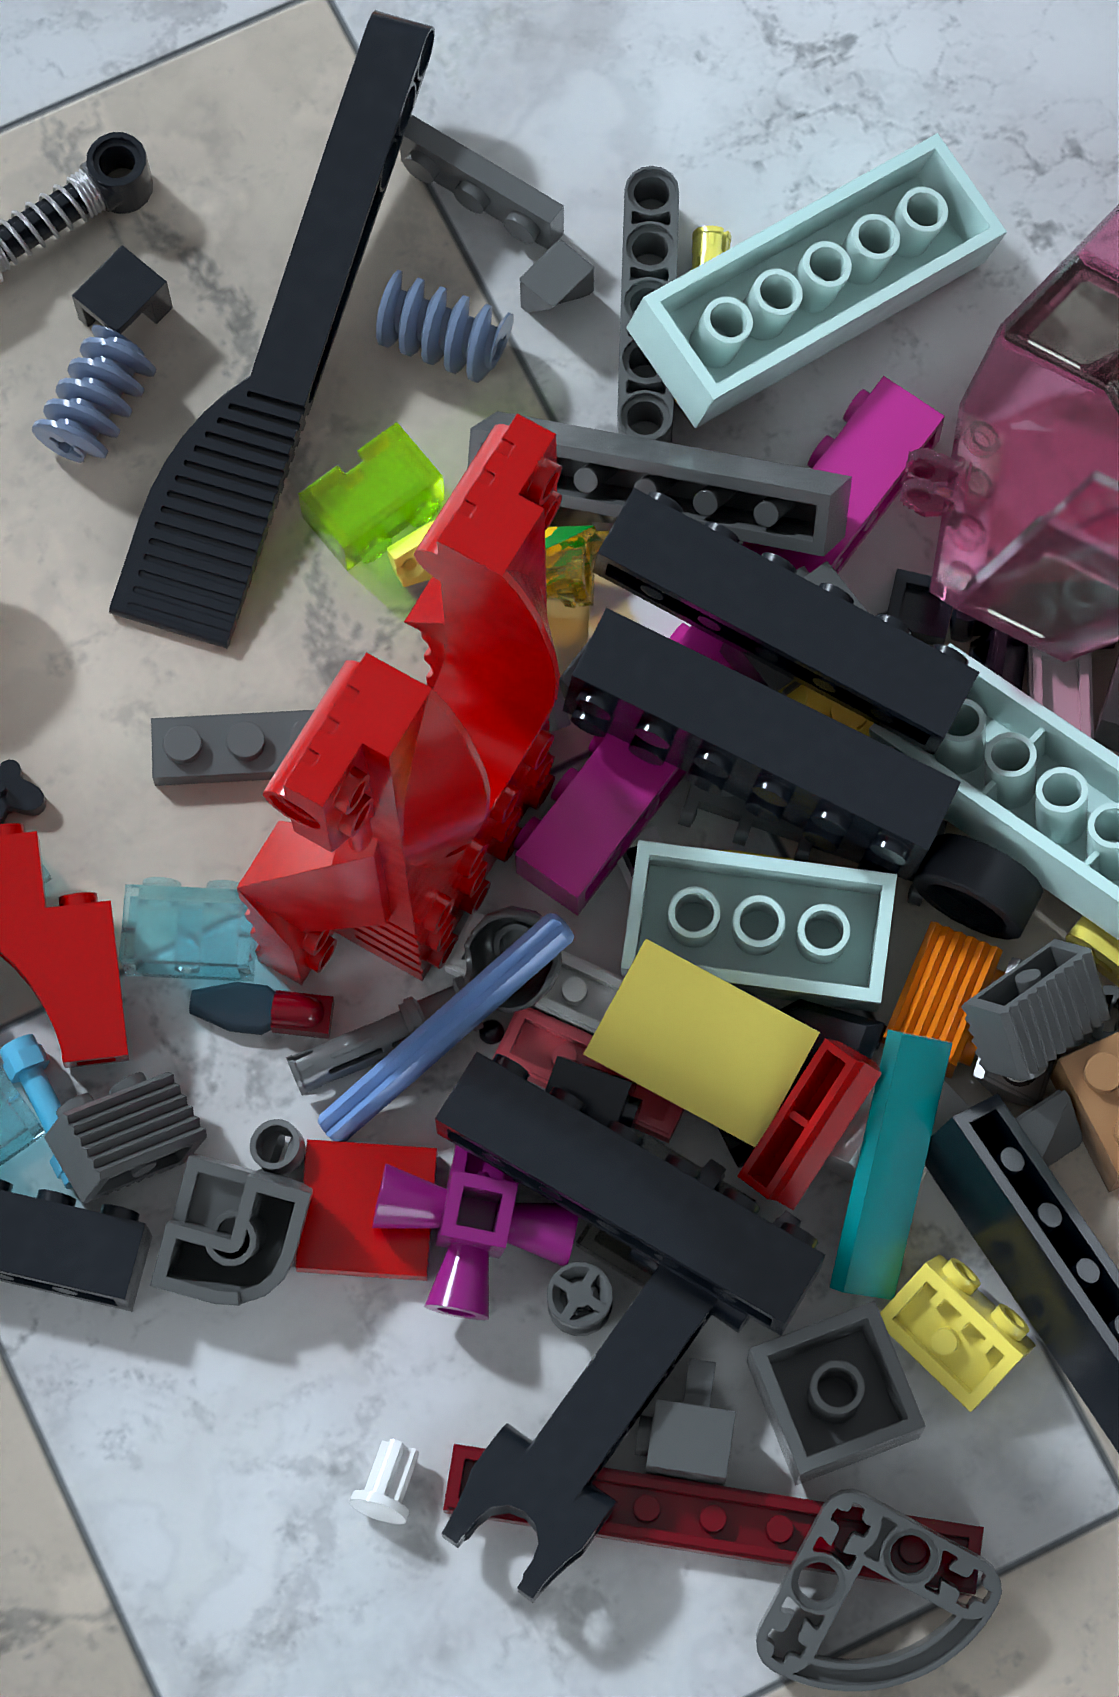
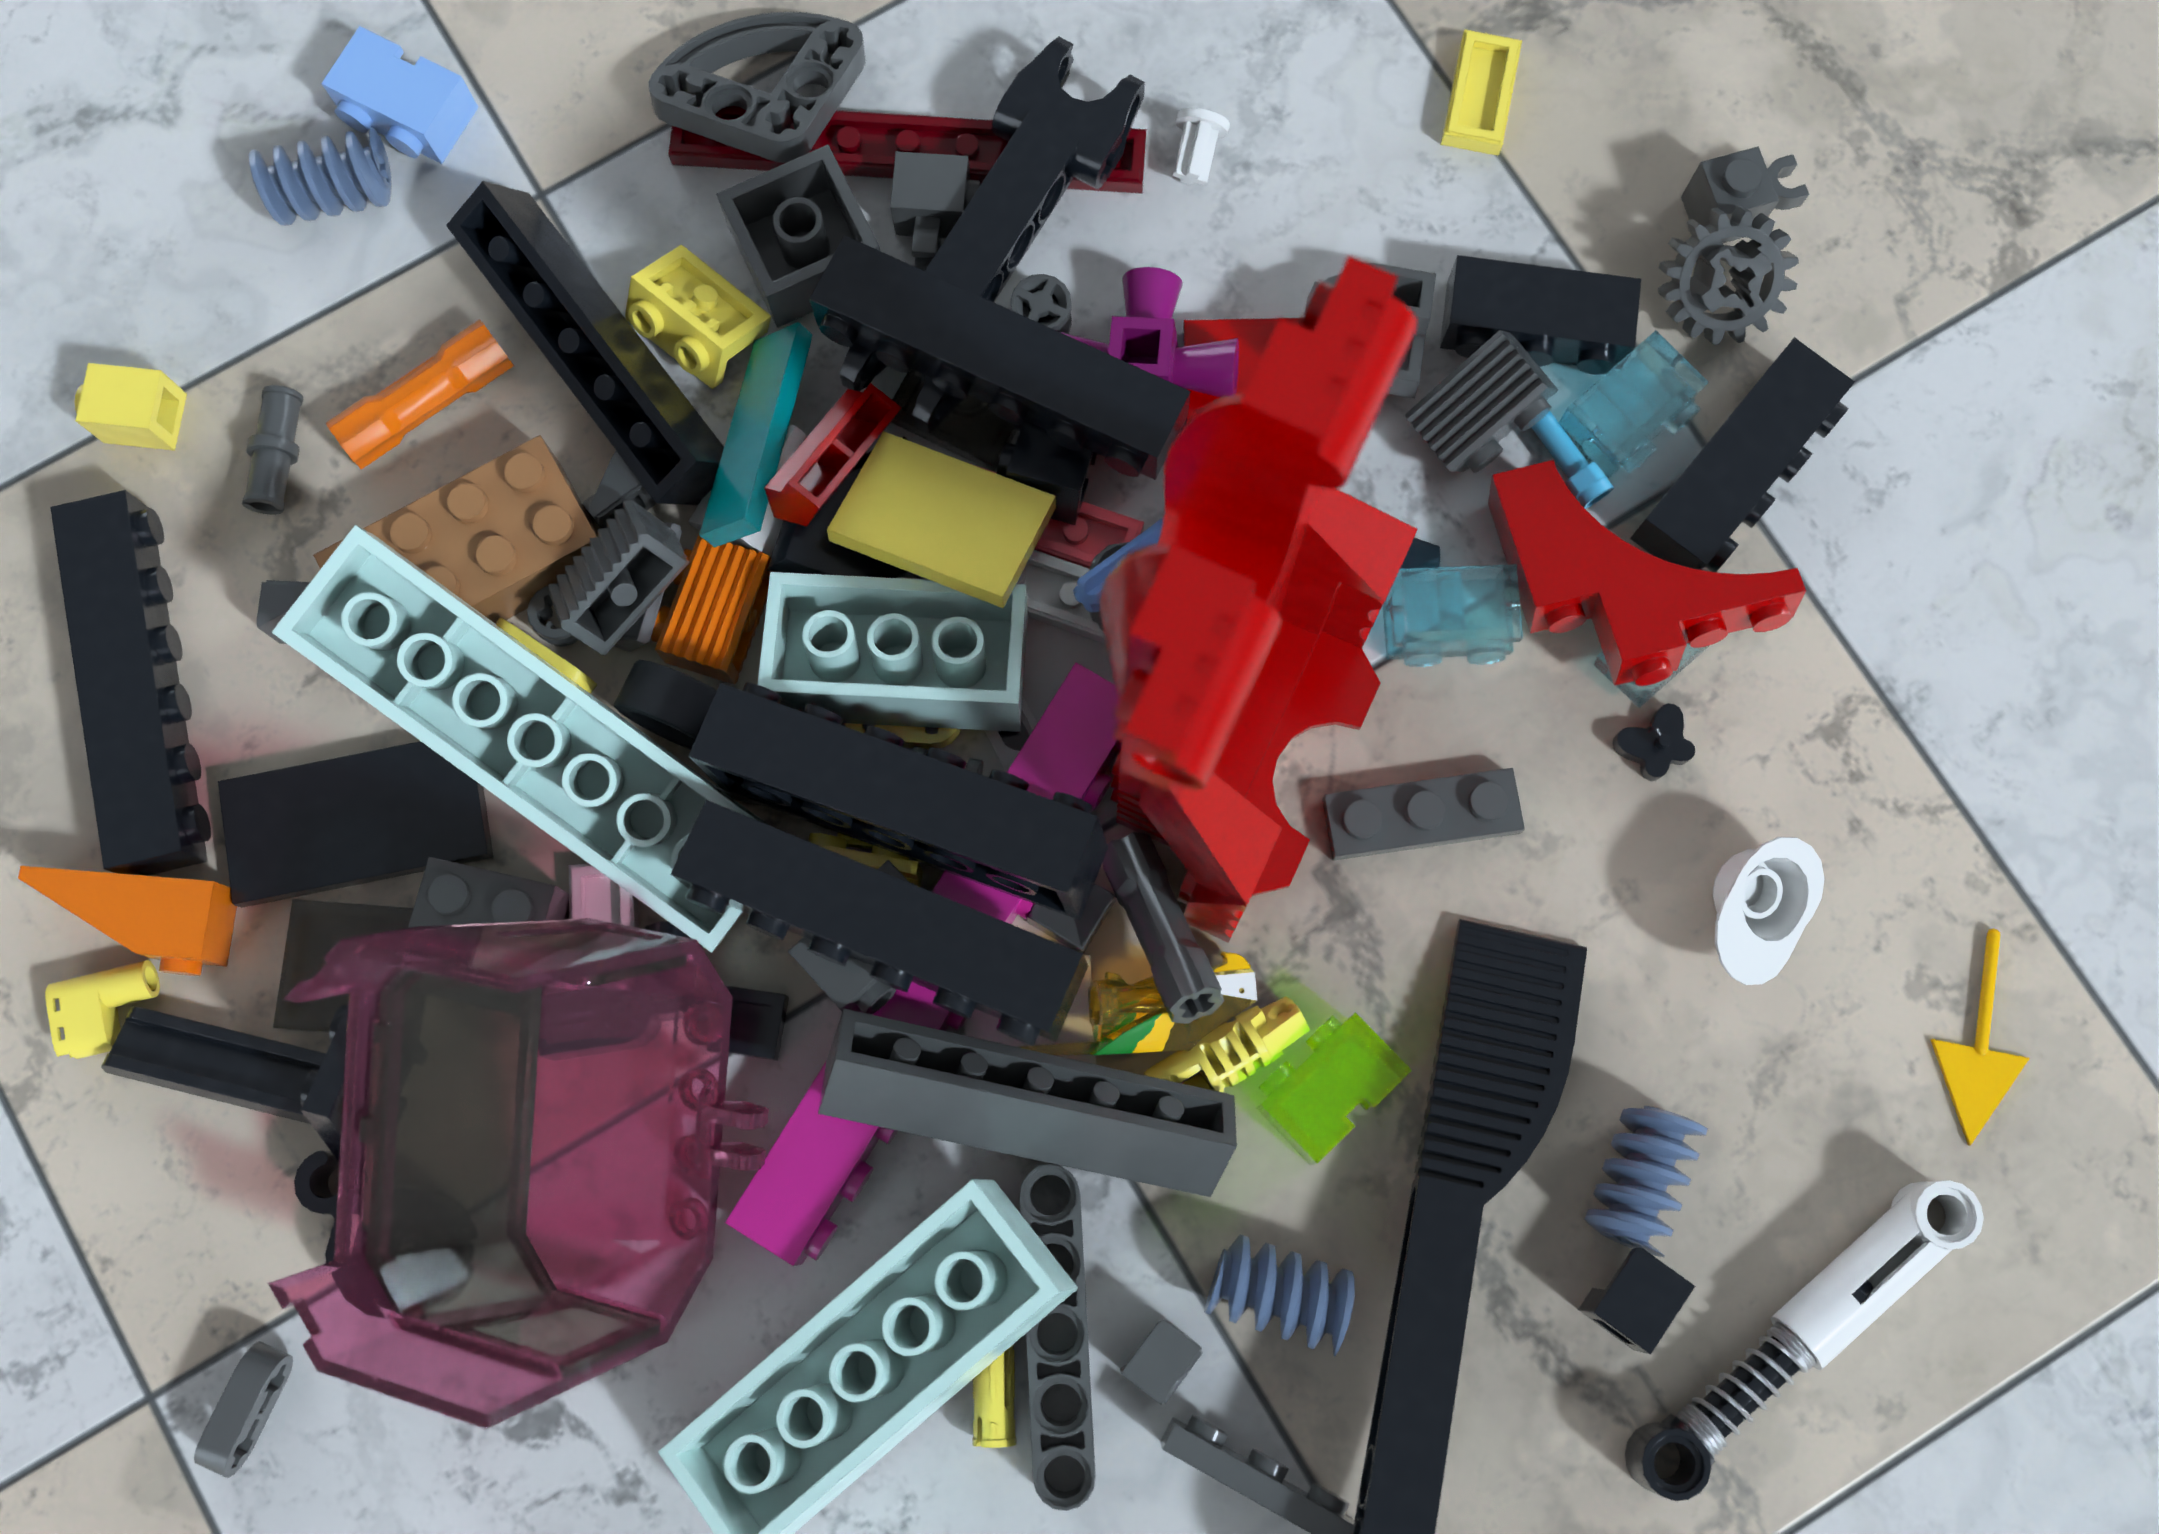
camera: 175 degrees right, 5 degrees up
none -> light yellow tile [1441,29,1522,156]

